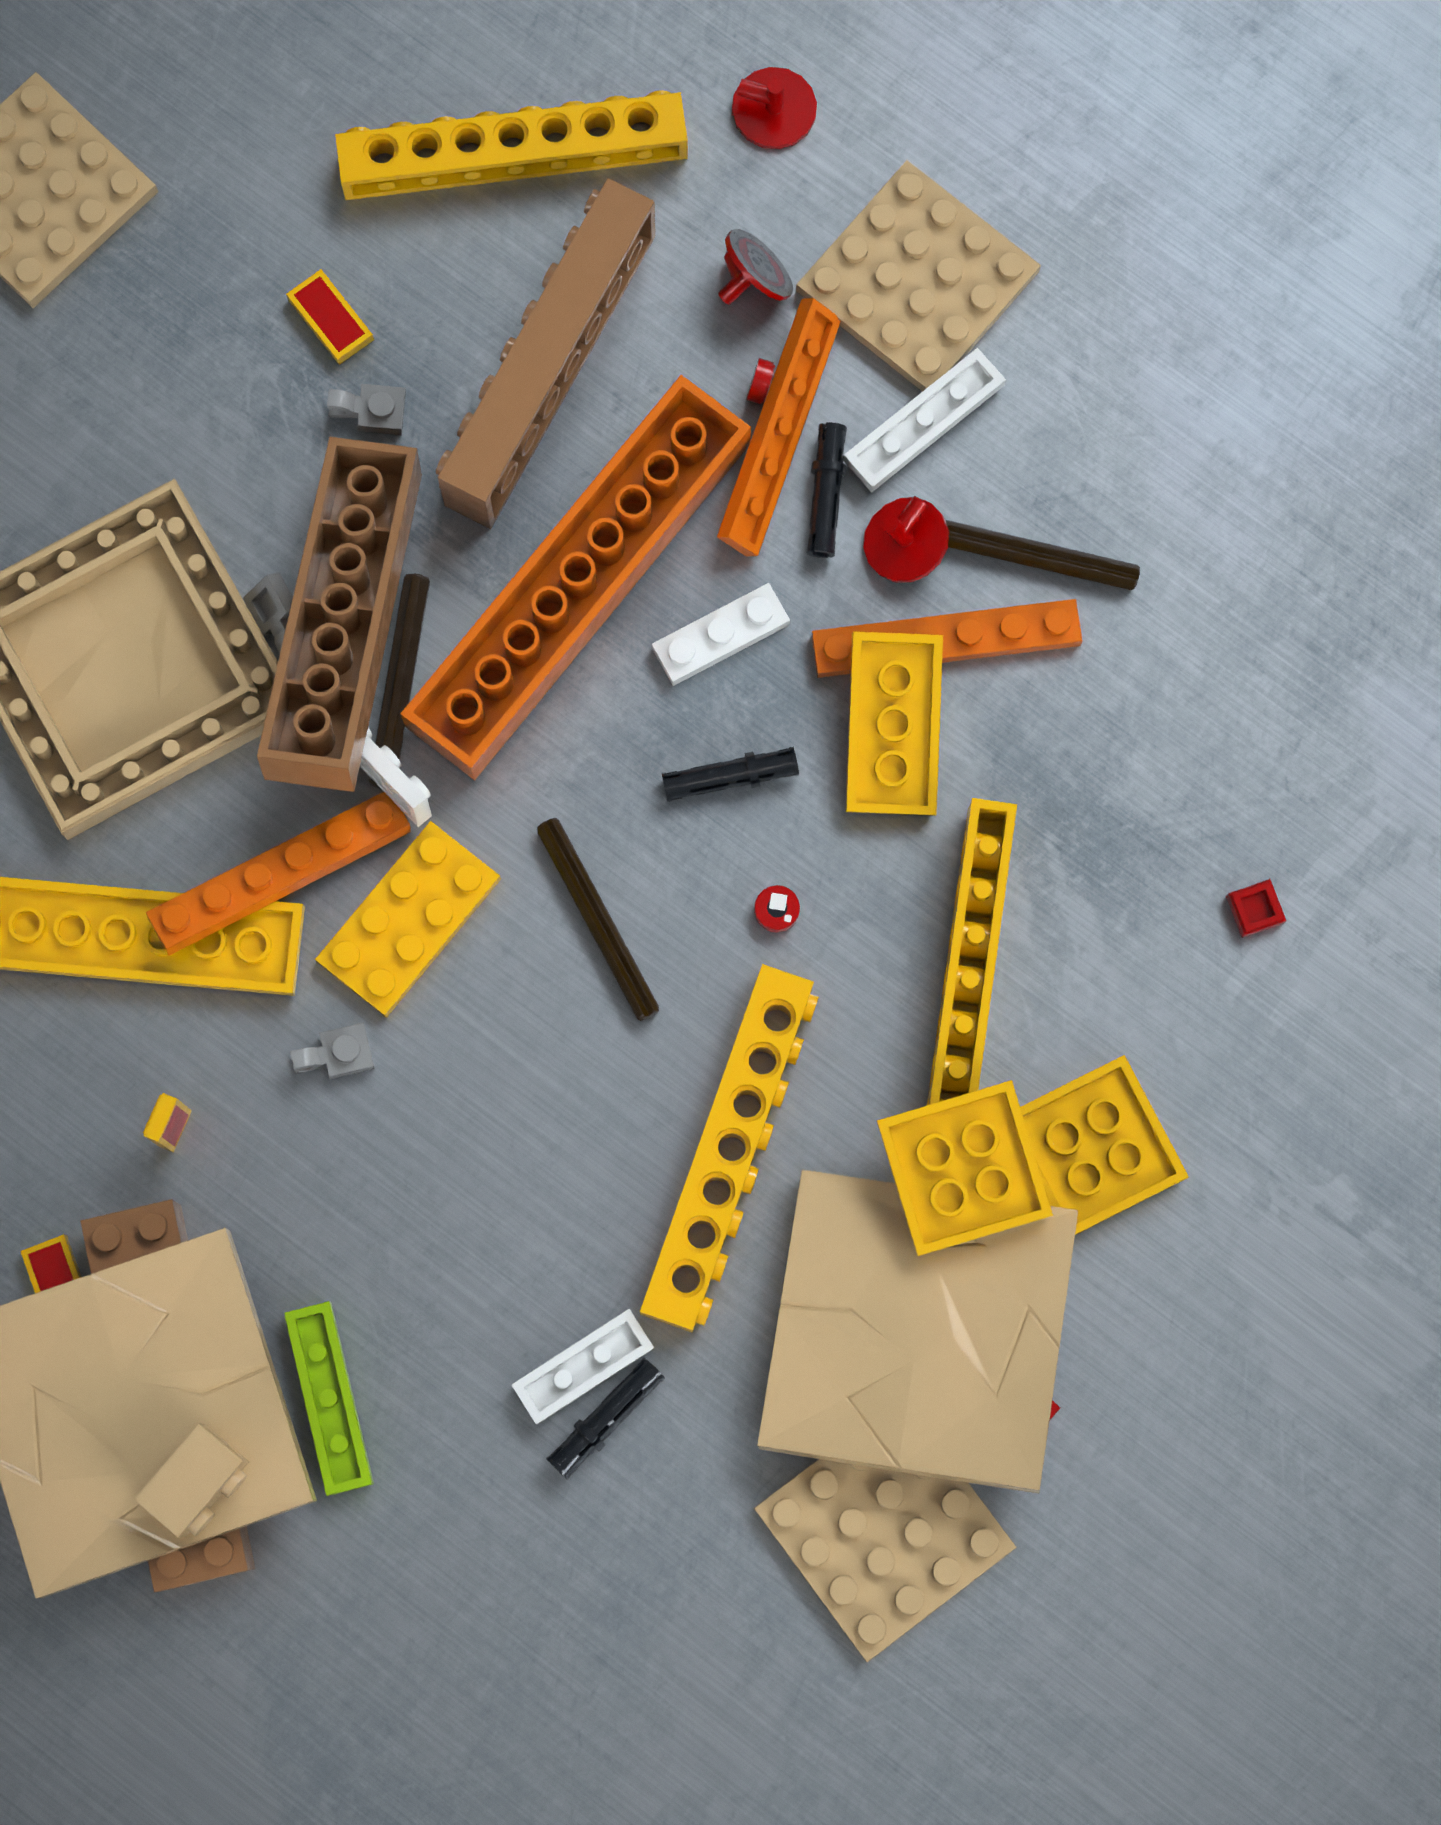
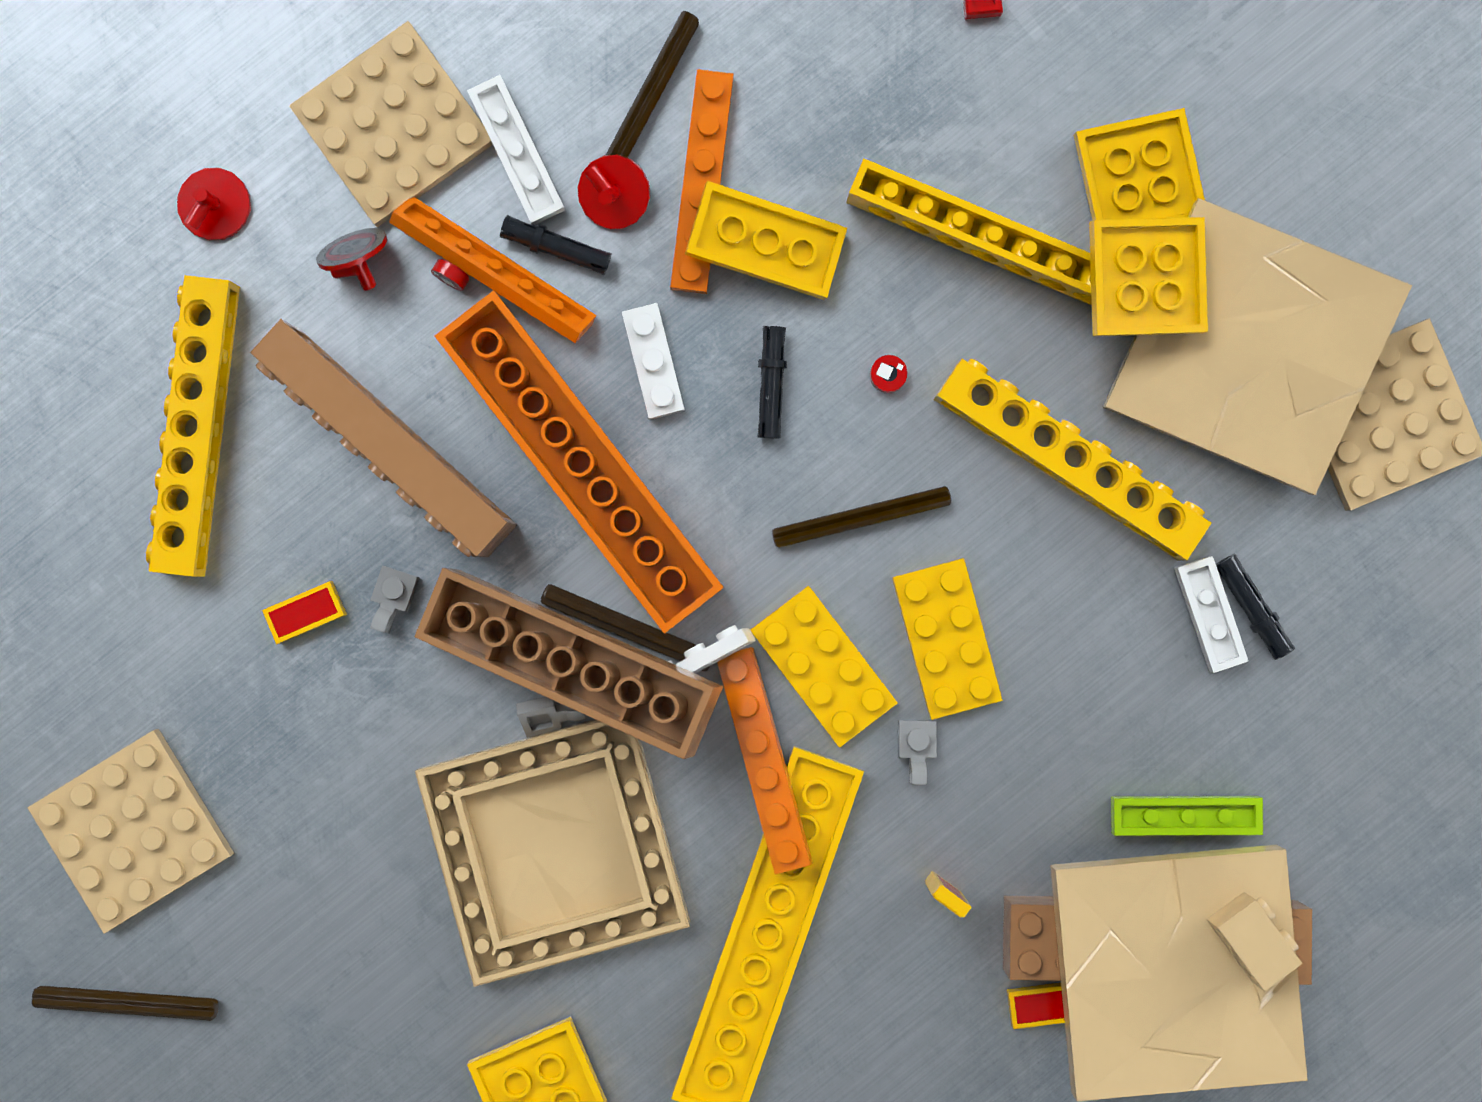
camera: 70 degrees left, 10 degrees up
none -> yellow plate [892,558,1003,720]

